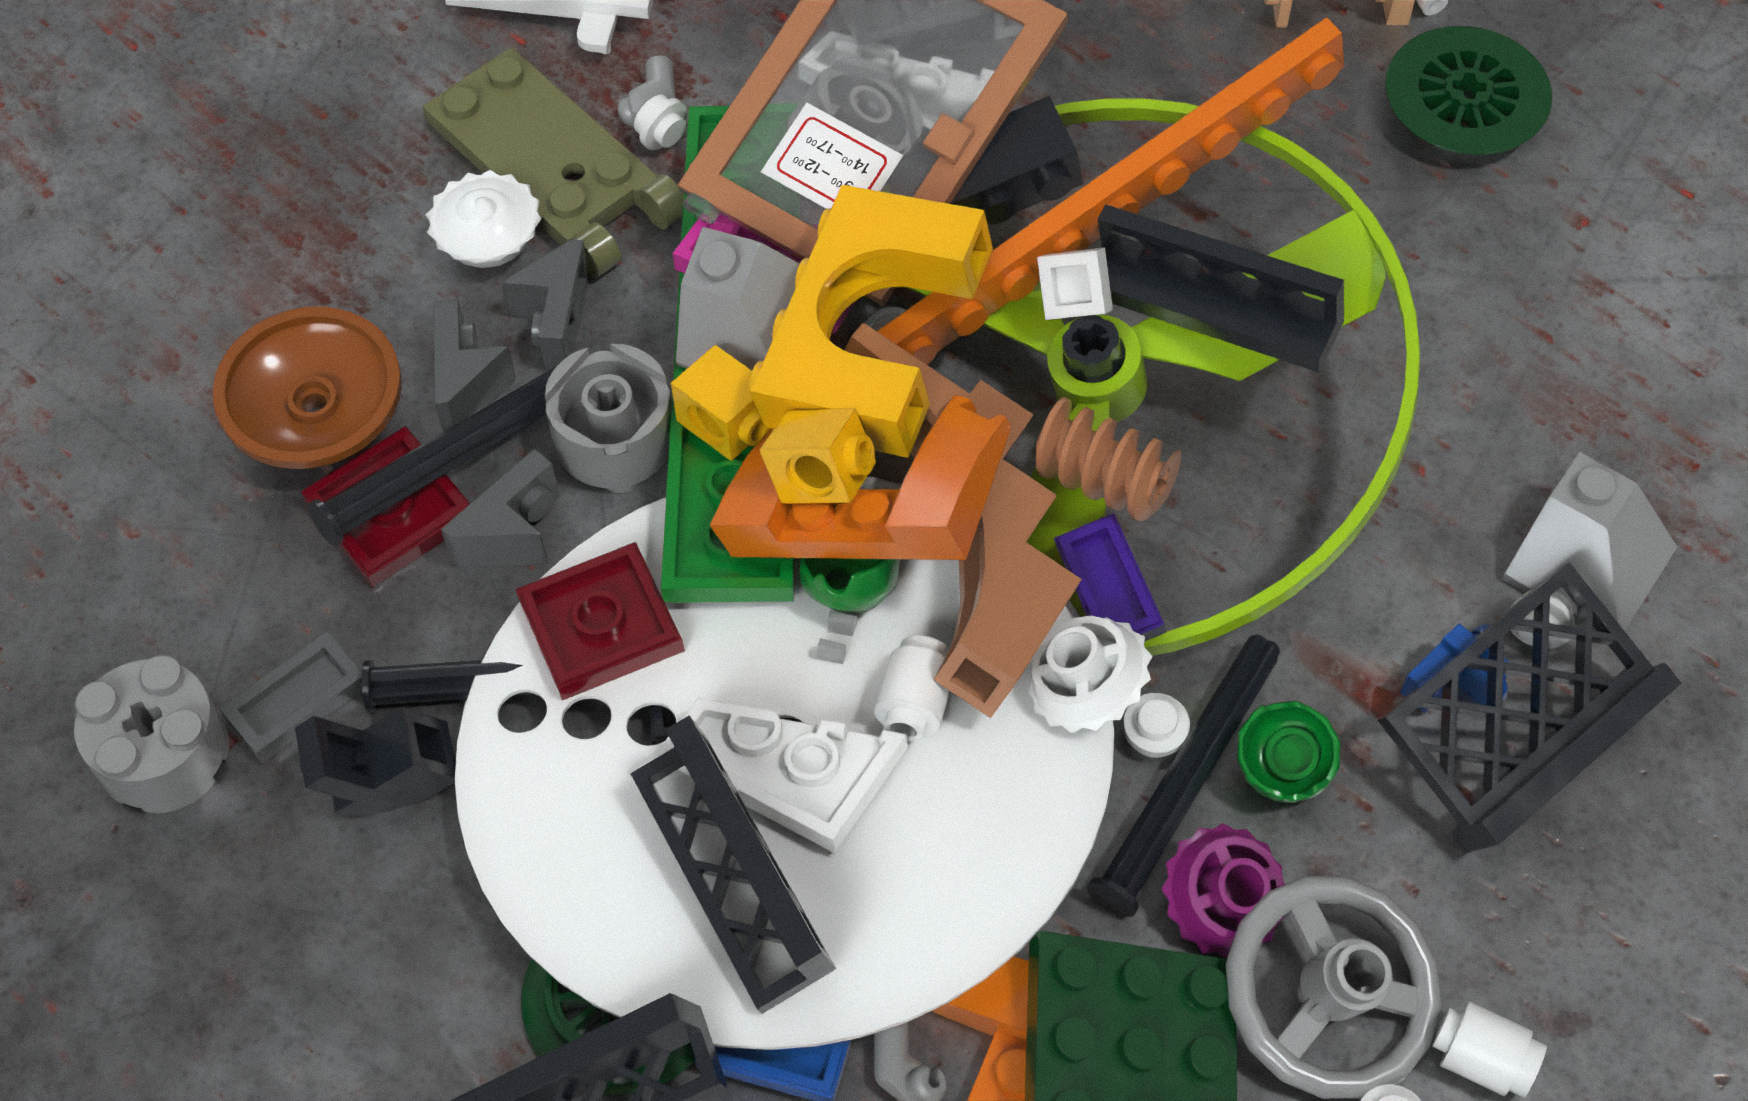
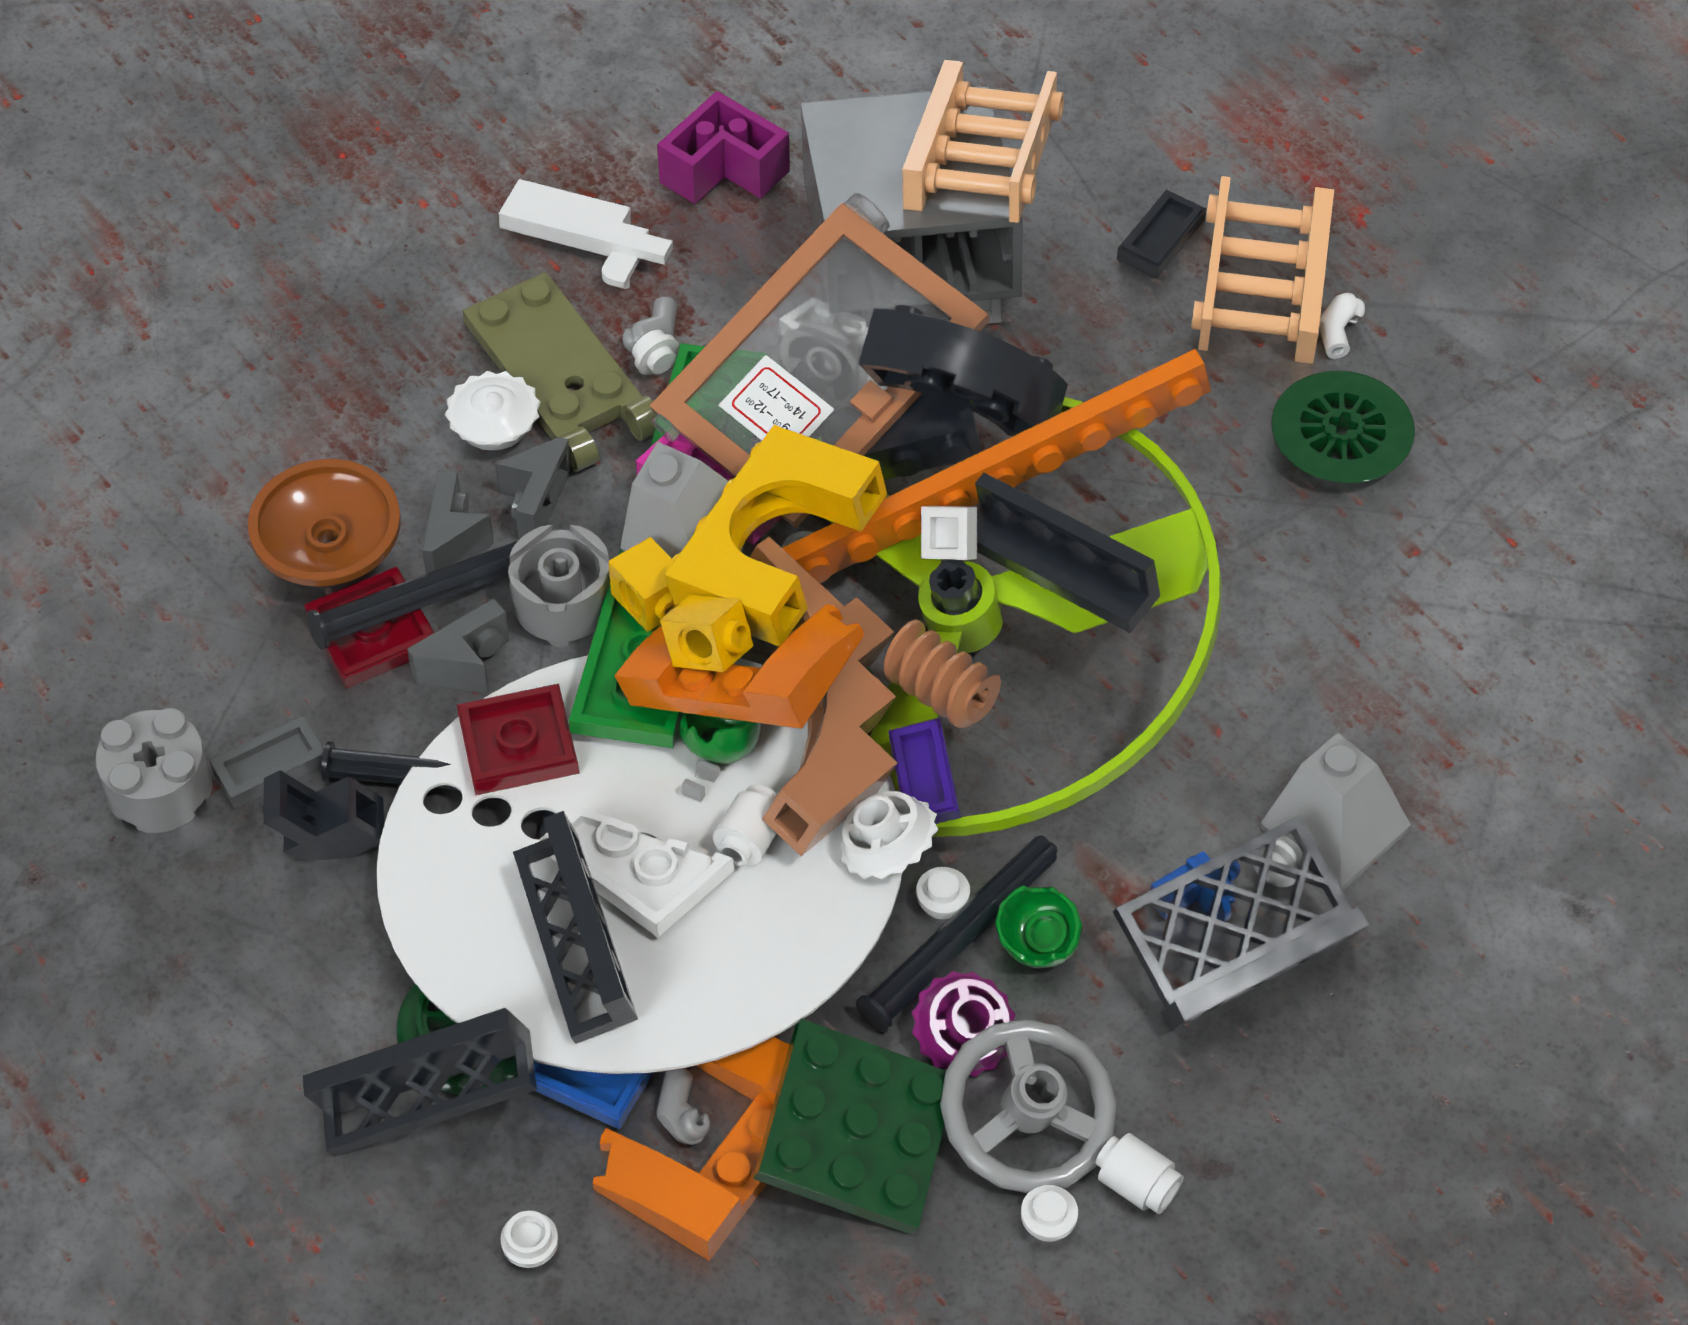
camera: 10 degrees right, 5 degrees down
none -> black brick [858,305,1068,436]

